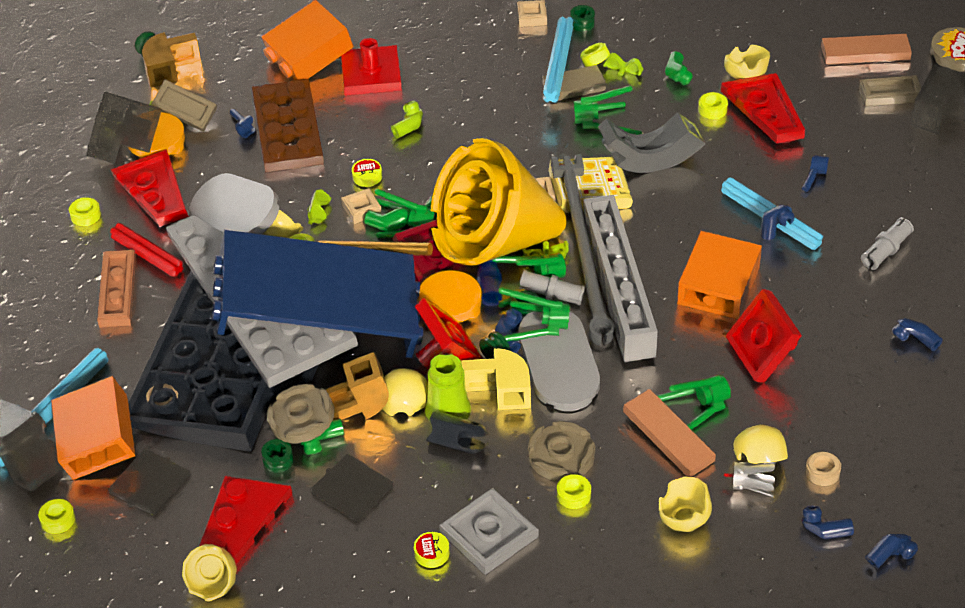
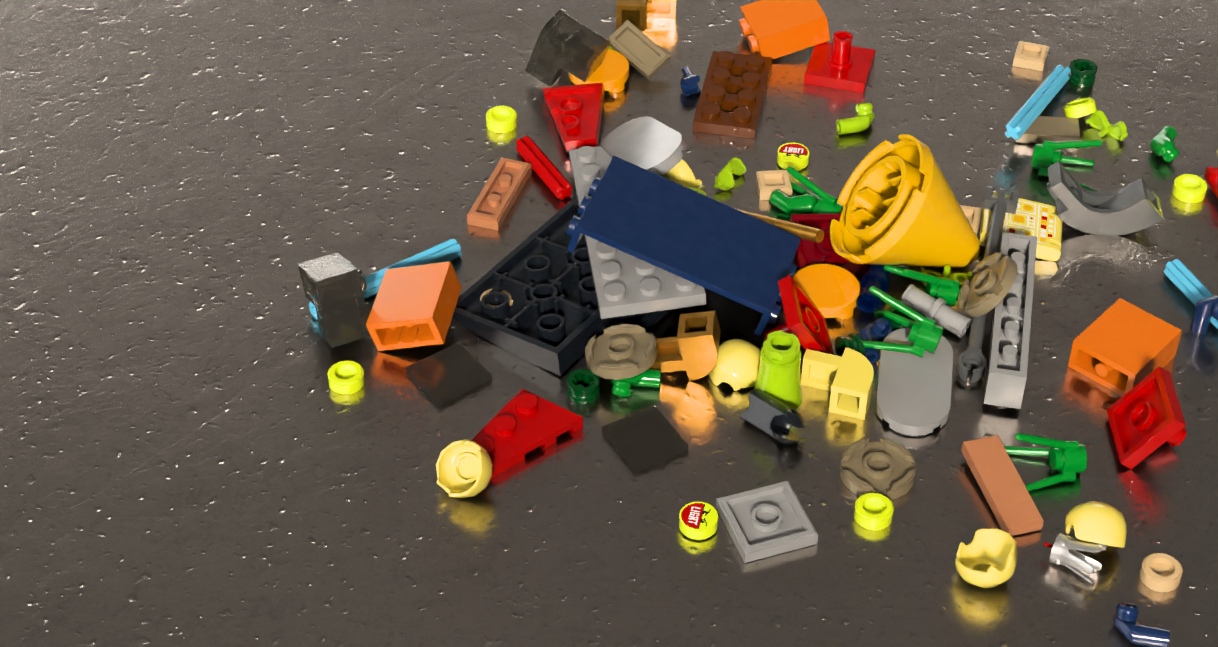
camera: 20 degrees right, 5 degrees down
none -> dark tan tile [958,253,1017,317]

